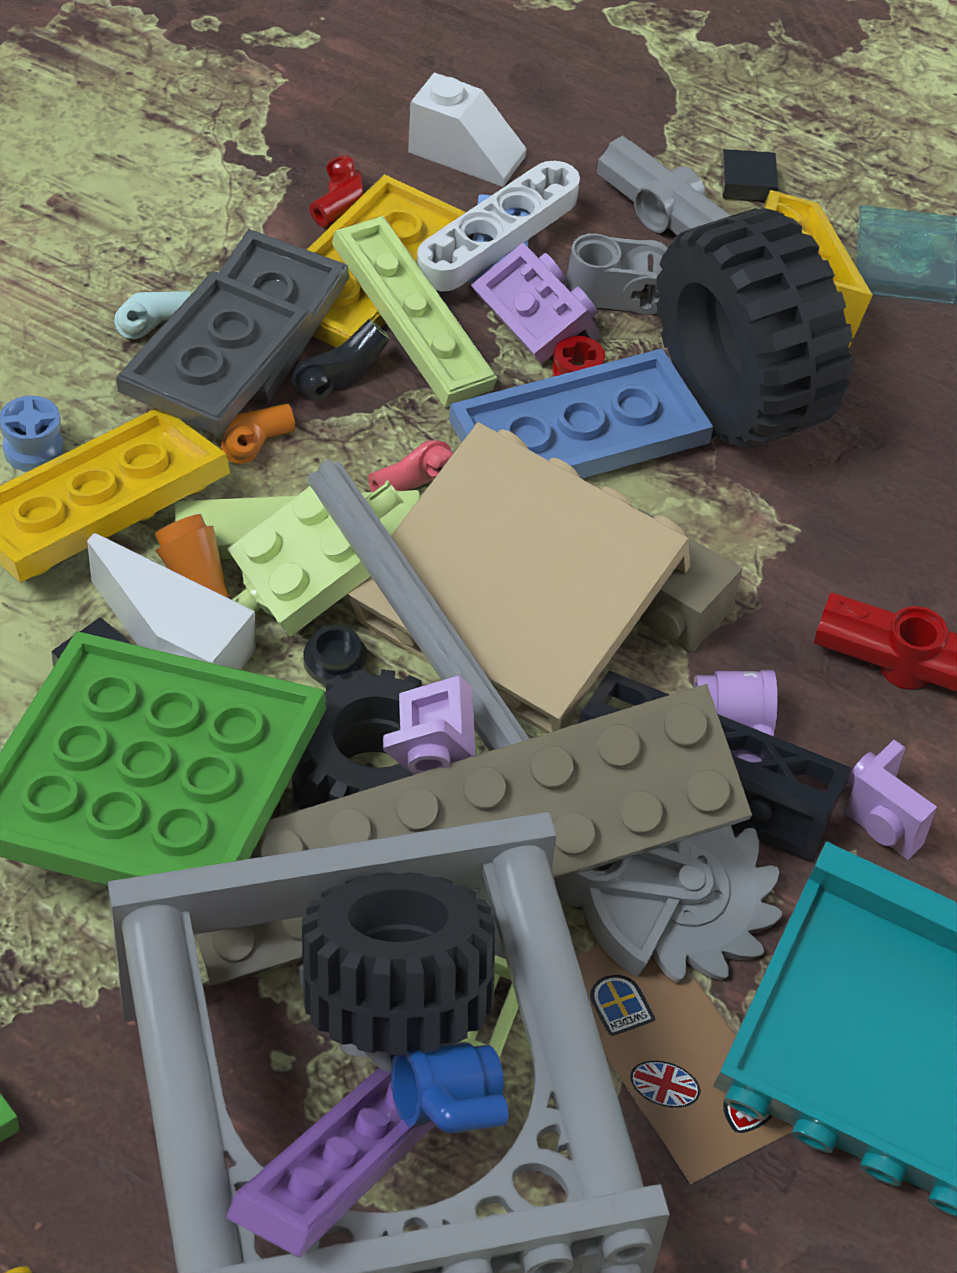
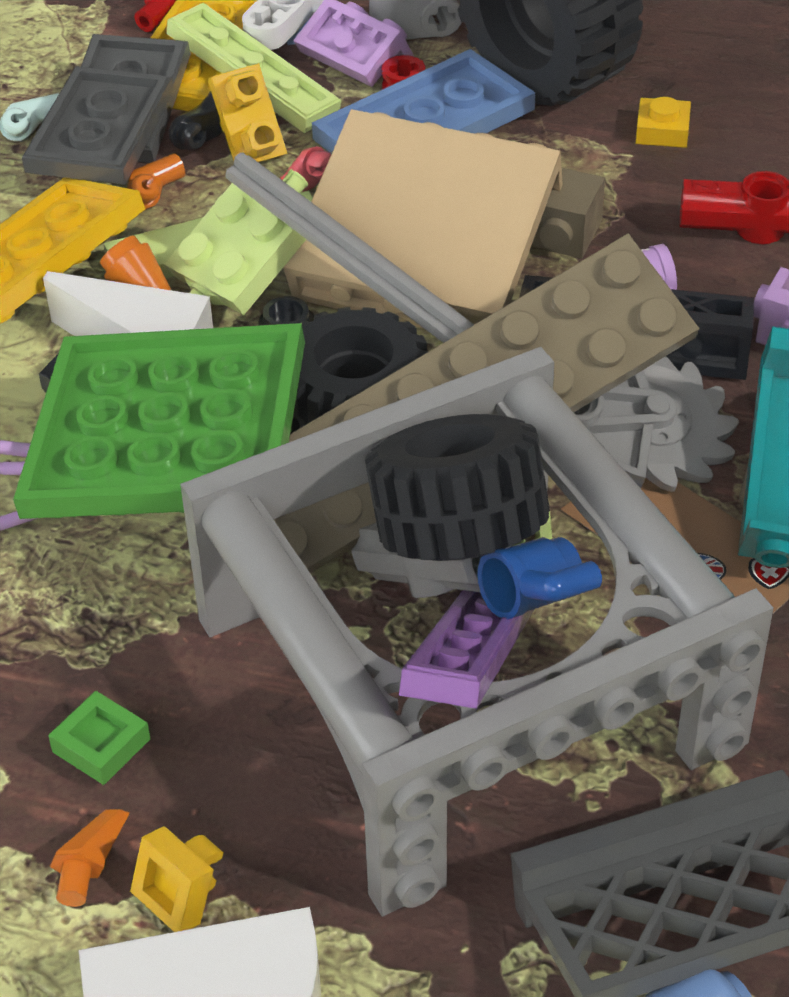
camera: 10 degrees left, 5 degrees down
lavender bracket [383,675,476,775] -> none
none -> yellow hips [208,63,287,163]
none -> yellow plate [635,97,691,148]

